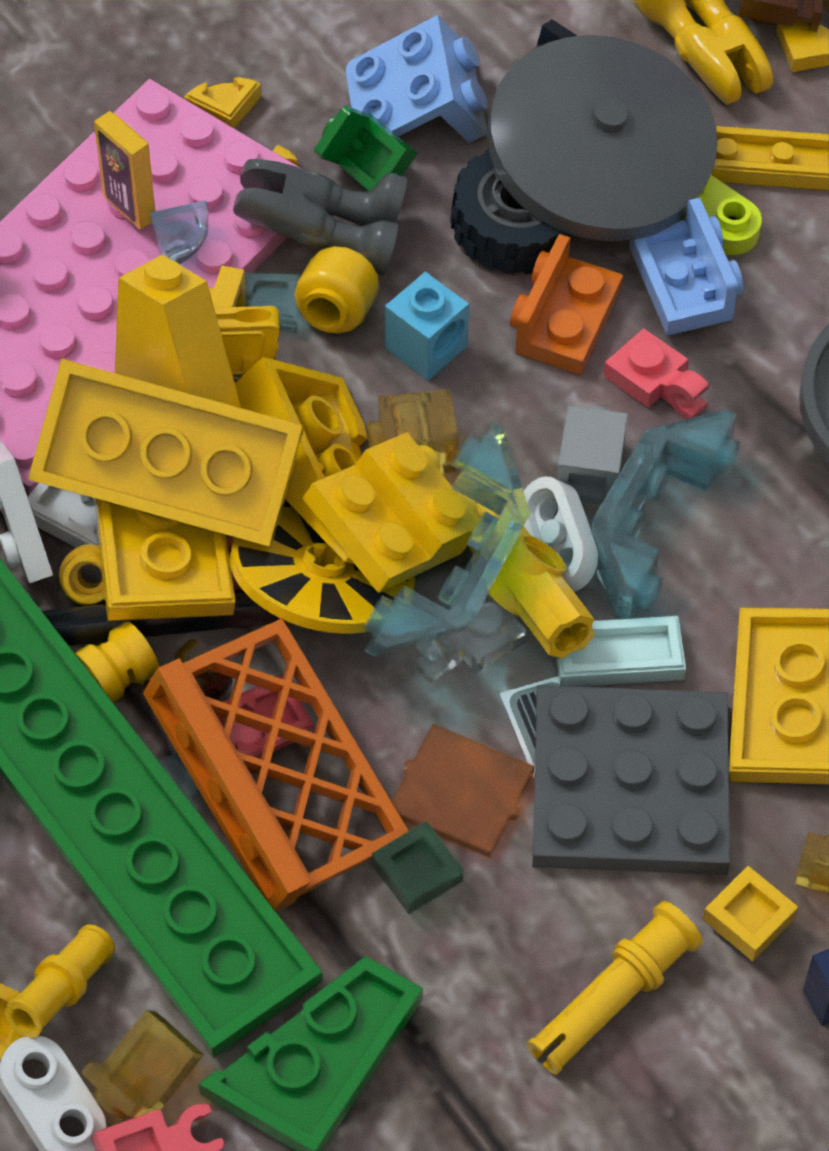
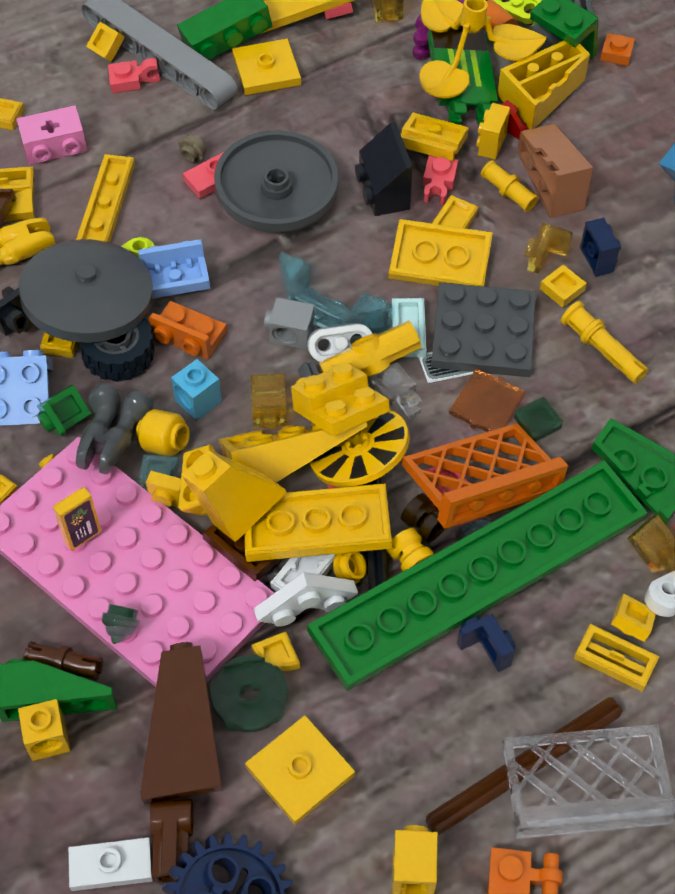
camera: 85 degrees left, 0 degrees up
yellow pin [4,924,115,1038] -> none
yellow plate [28,358,305,547] -> none
clear light blue tile [150,200,209,264] -> none
clear light blue slope [363,422,530,657] -> none
coral plate [604,328,709,421] -> none

